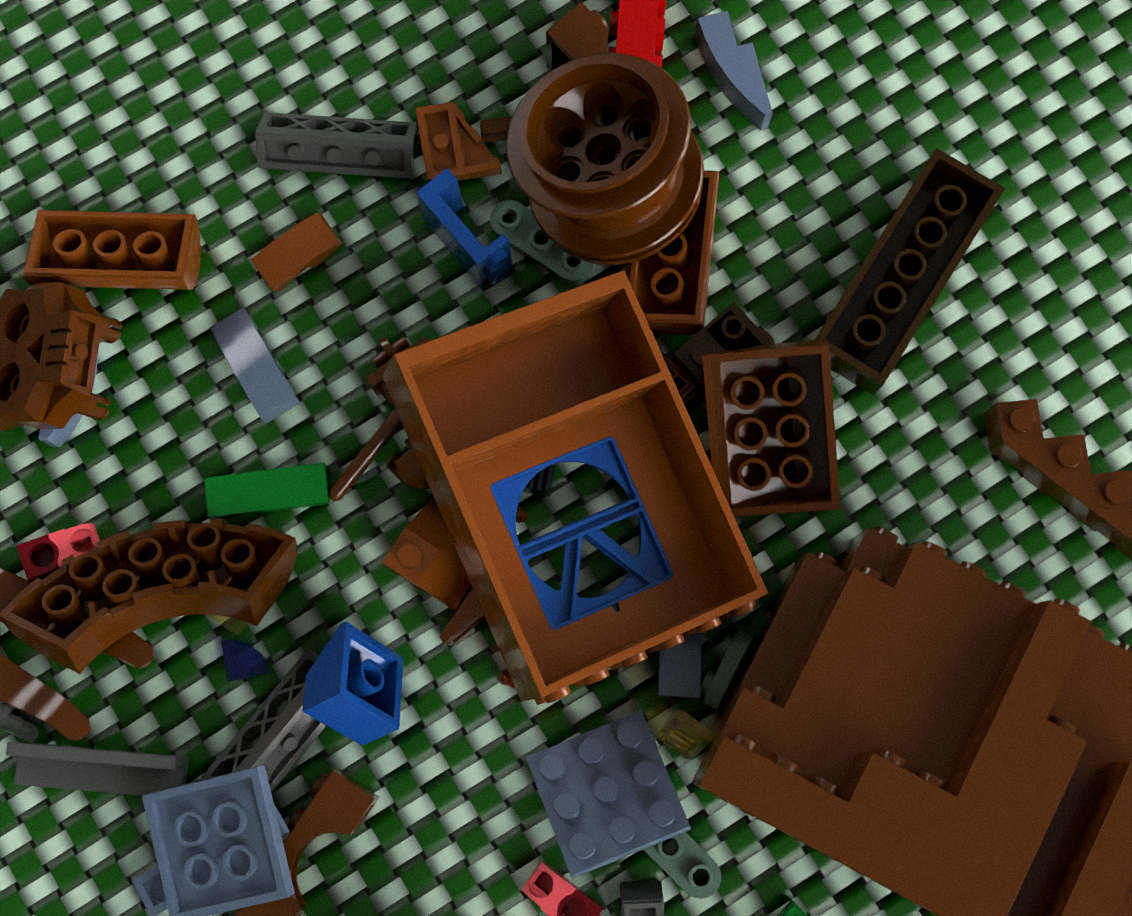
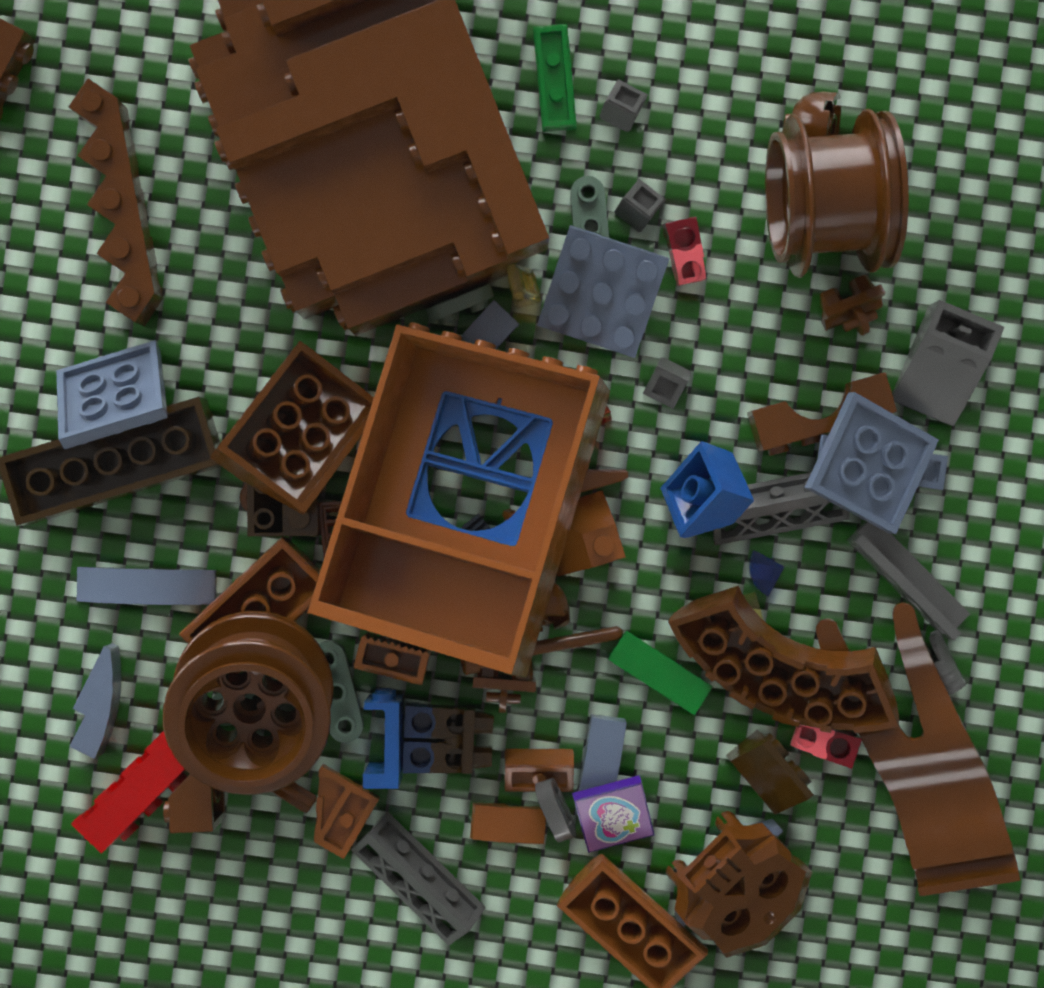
camera: 140 degrees left, 10 degrees up
none -> sand blue plate [56,340,168,449]
none -> sand blue slope [76,567,216,605]
none -> dark orange brick [354,632,431,685]
none -> dark brown hips [402,701,494,774]
none -> dark orange slope [505,749,574,792]
none -> dark grey beam [535,778,576,843]
none -> tile [572,775,655,853]
none -> dark grey slope [643,357,691,409]
none -> dark brown slope [726,729,814,815]

